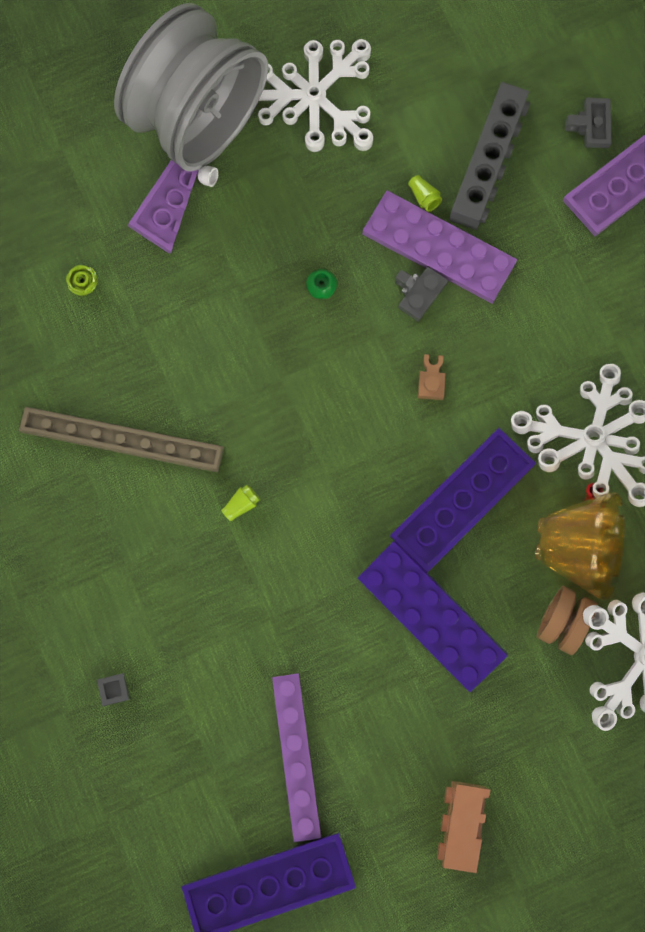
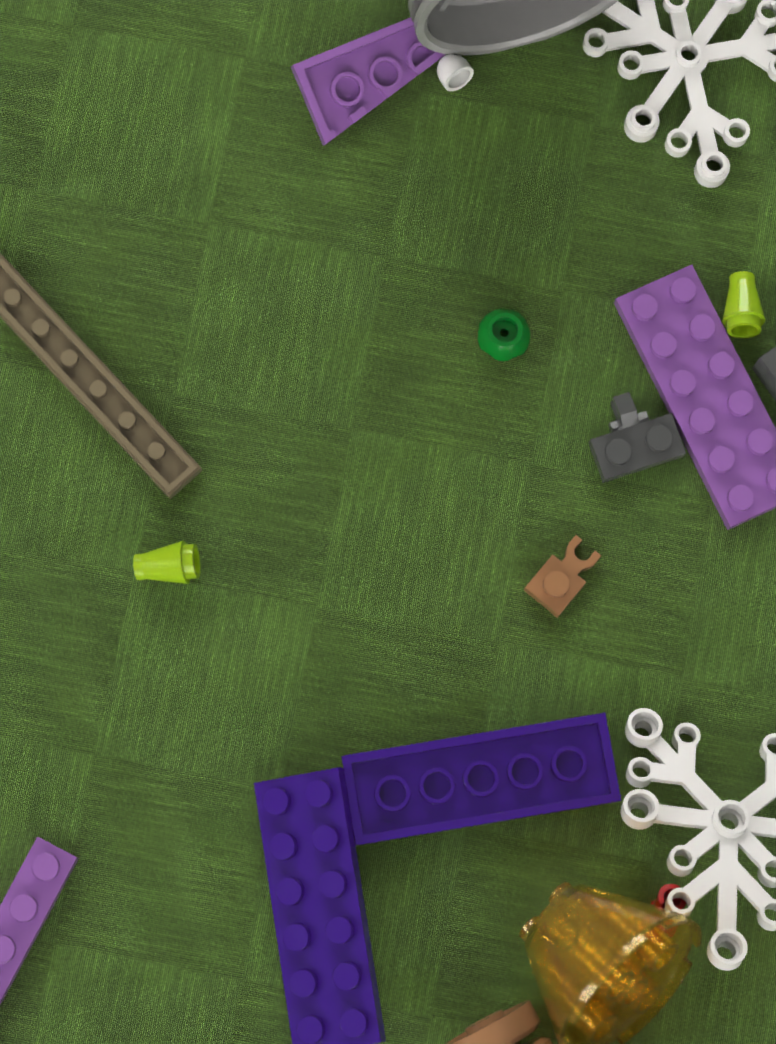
camera: 25 degrees right, 0 degrees up
lime plate [66,265,98,296] -> none

